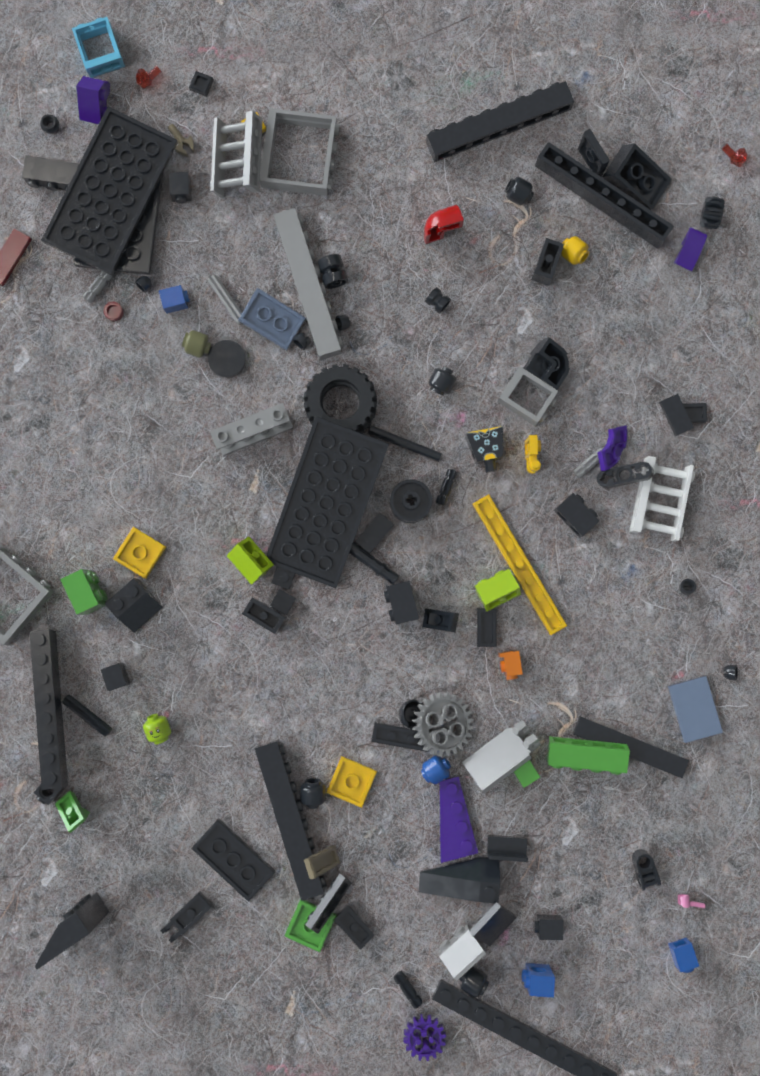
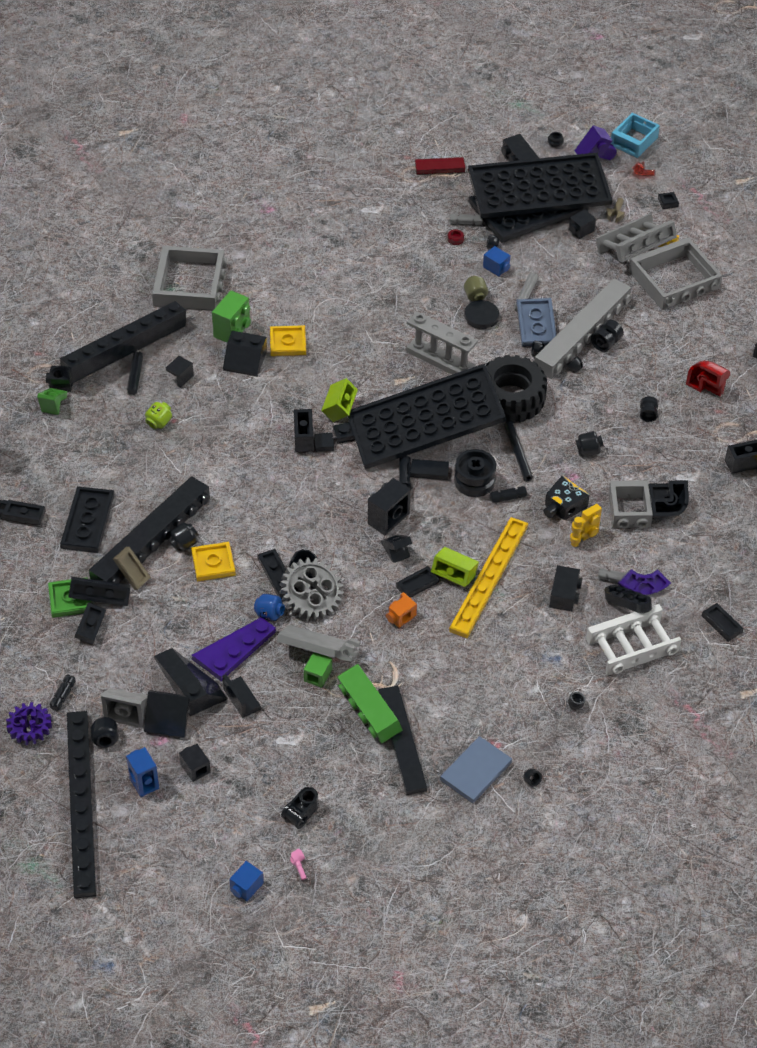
camera: 55 degrees right, 35 degrees down
black tile [659,394,694,437] -> none

